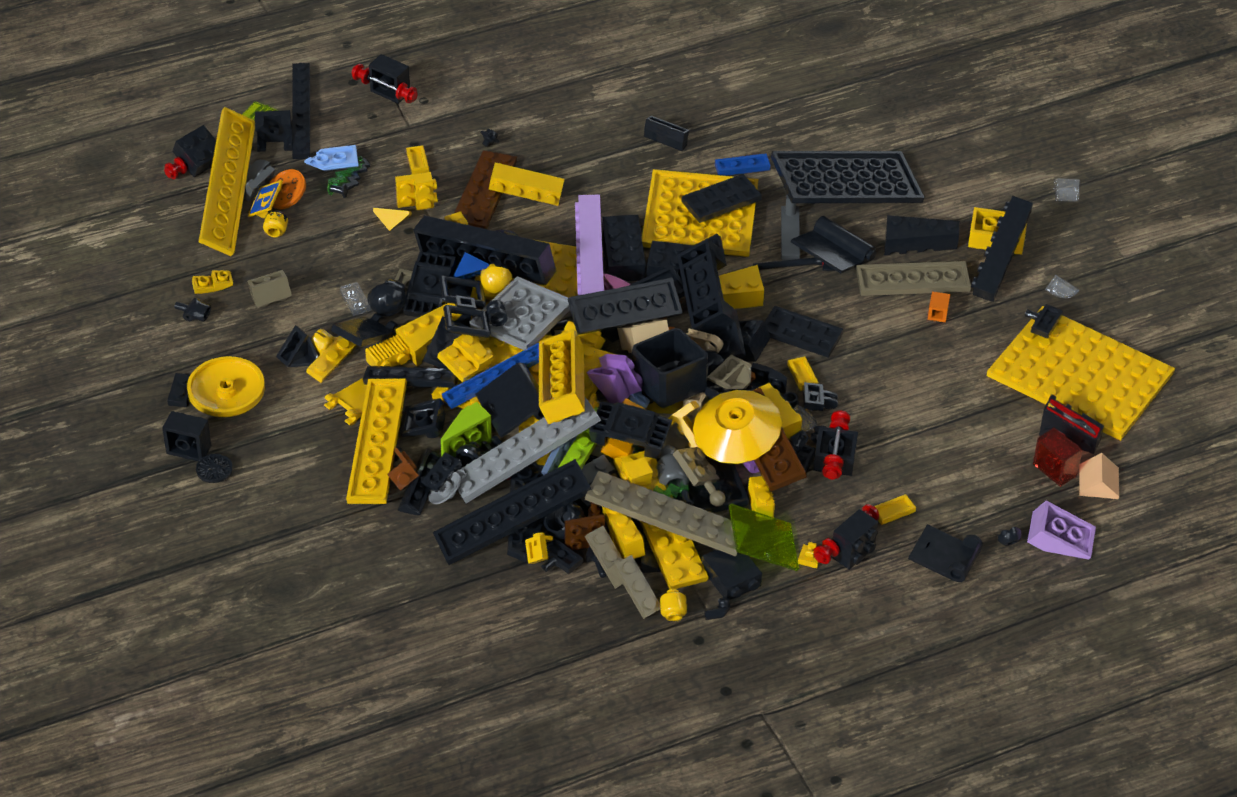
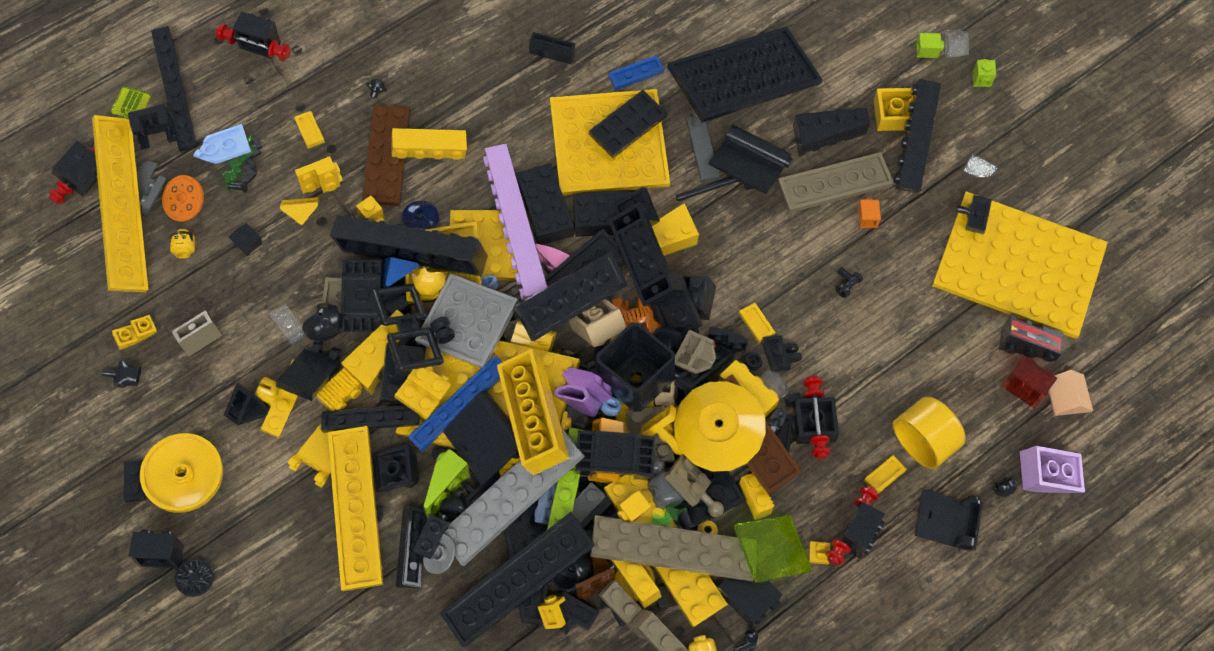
camera: 15 degrees left, 20 degrees up
piece [248,180,283,218] -> none
dark orange bracket [387,448,419,491] -> none
tan piece [686,328,723,353] -> none
black plate [764,306,843,358] -> none
none -> black piece [228,223,262,256]
none -> black piece [836,267,863,298]
none -> yellow piece [893,397,966,470]
none -> lime brick [916,33,944,58]
none -> lime brick [972,59,996,87]

